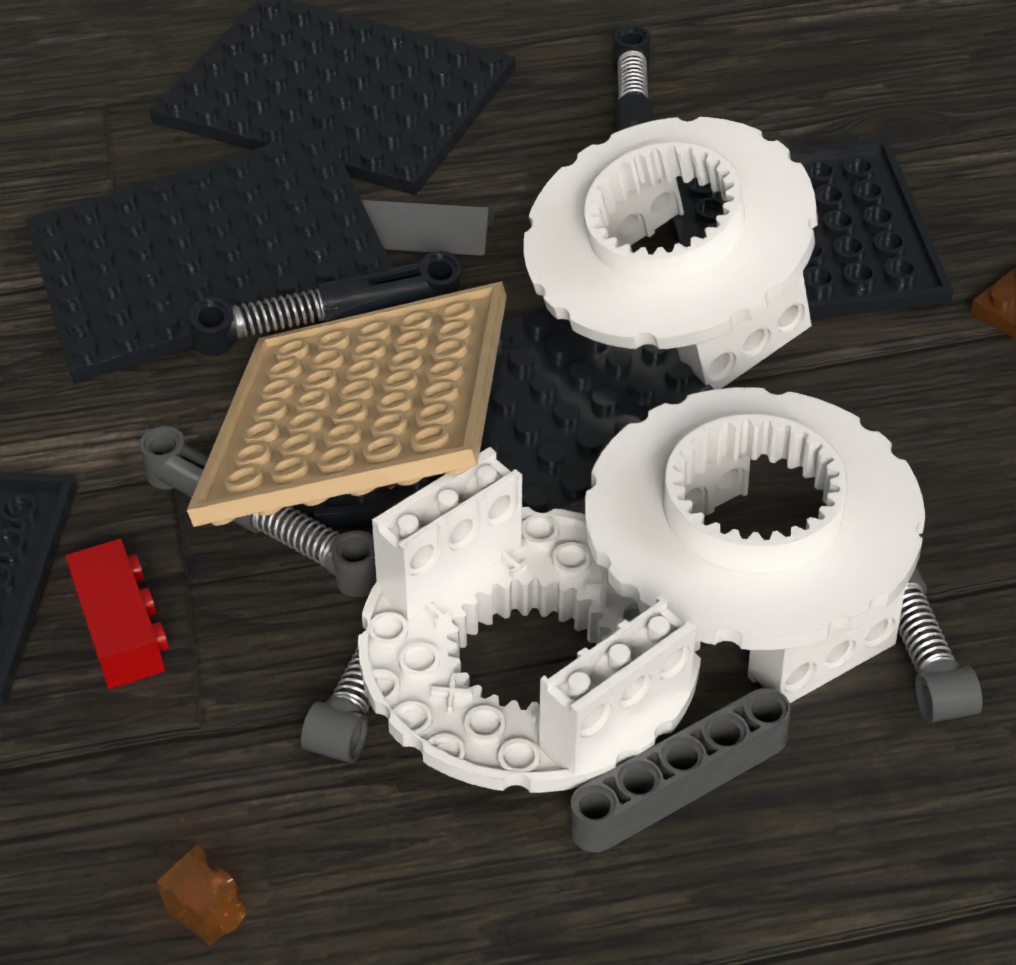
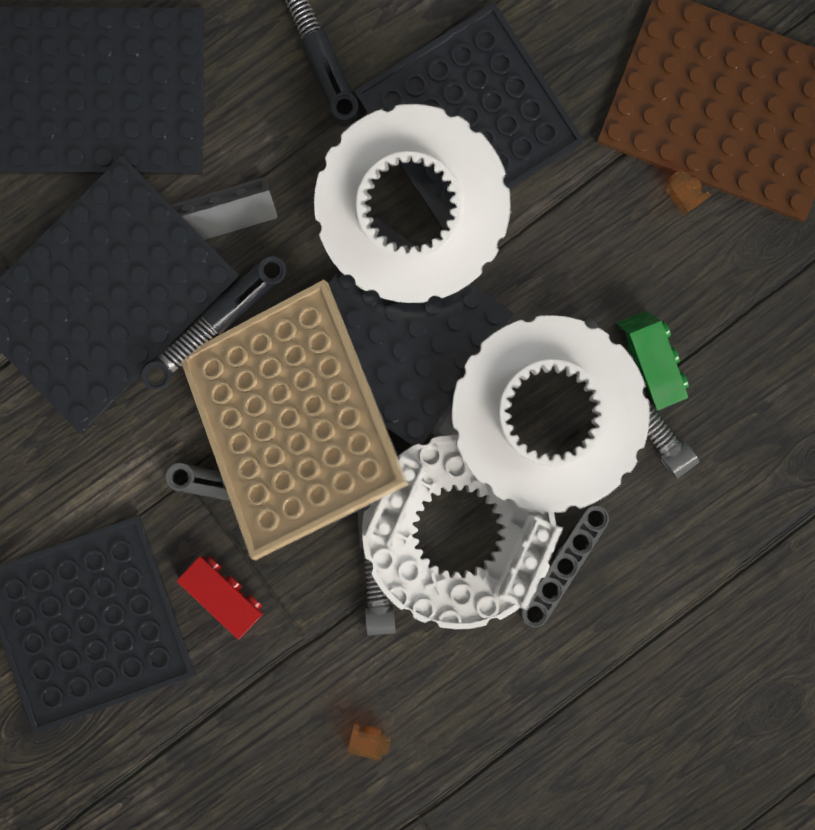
camera: 30 degrees left, 40 degrees up
none -> green wedge [616,310,689,411]

